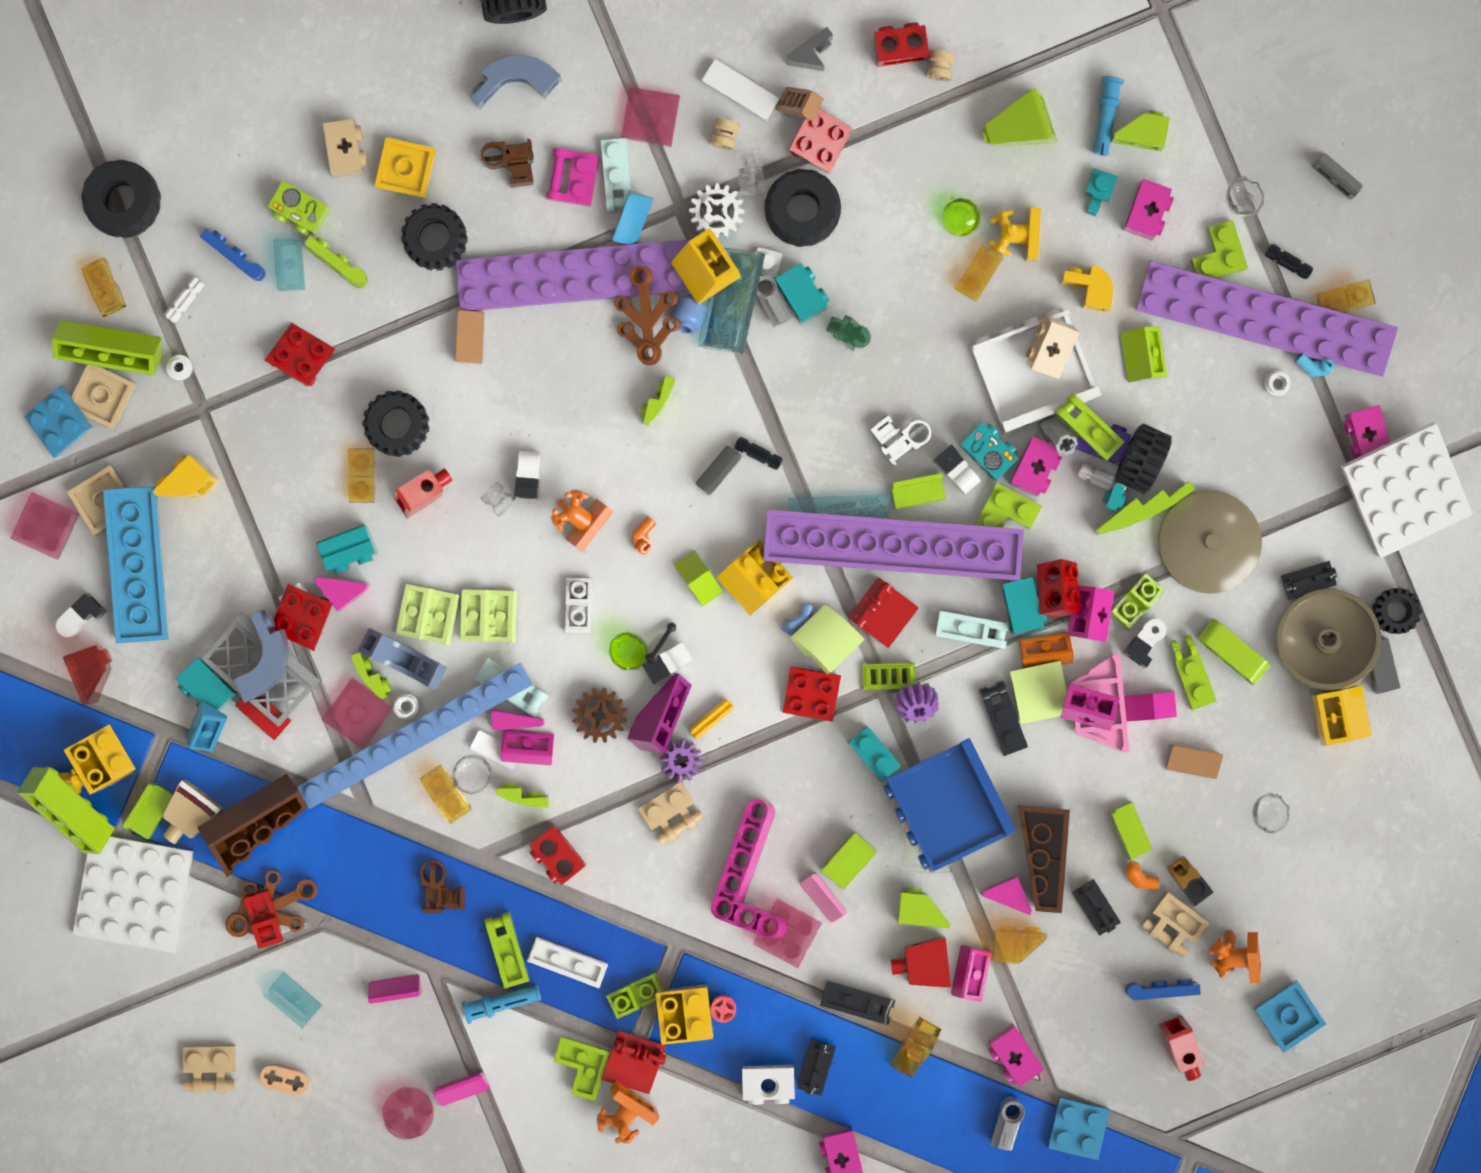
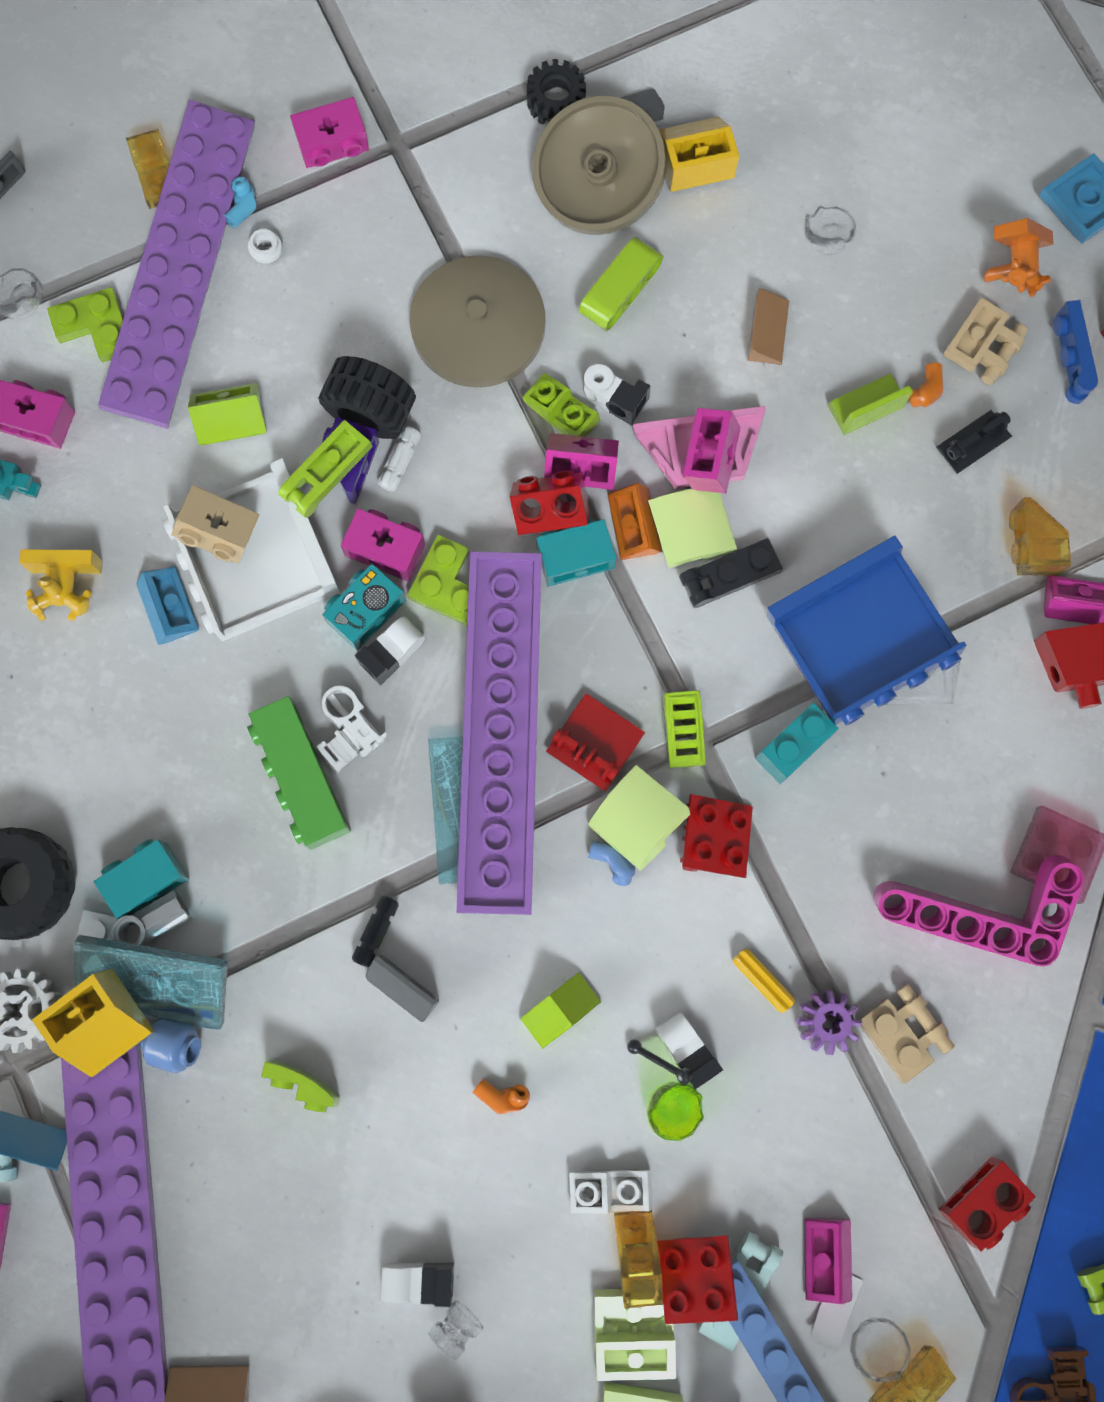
camera: 90 degrees left, 10 degrees down
dark pink slope [491,710,545,731] -> none
lime slope [496,782,549,808] -> none
orange piece [551,489,614,552] -> none
reddish brown gear [572,688,627,743] -> none
dark orange plant [615,265,680,365] -> none
magenta slope [627,673,692,754] -> none
yellow slope [716,540,793,616] -> none
bright pink slope [800,872,847,923] -> none
lime panel [820,831,876,889] -> none
clear green hips [826,315,871,351] -> none
lime panel [890,473,946,510] -> none
medium lavender gear [895,682,939,723] -> none
lime slope [897,887,950,929] -> none
light aqua plate [935,611,1010,649] -> none
clear neon green hair [941,198,982,237] -> none
clear yellow slope [955,244,1004,302] -> none
dark pink slope [980,876,1032,915] -> none
reddish brown wedge [1018,805,1070,913] -> none
light grey piece [1038,415,1078,455] -> none
yellow brick [1061,265,1113,312] -> none
lime slope [1094,481,1195,535] -> none
teal plate [1102,483,1127,512] -> none
dark pink slope [1124,691,1177,722] -> none
leg [1167,856,1214,907] -> none
lime hinge [1170,635,1217,710] -> none
black axle [1265,244,1313,279] -> none
black hinge [1281,560,1337,600] -> none
white plate [1341,422,1473,558] -> none
none -> dark azure slope [136,566,199,645]
none -> bright green brick [247,695,351,850]
none -> clear yellow slope [614,1210,663,1309]
none -> red hinge [656,1235,739,1324]

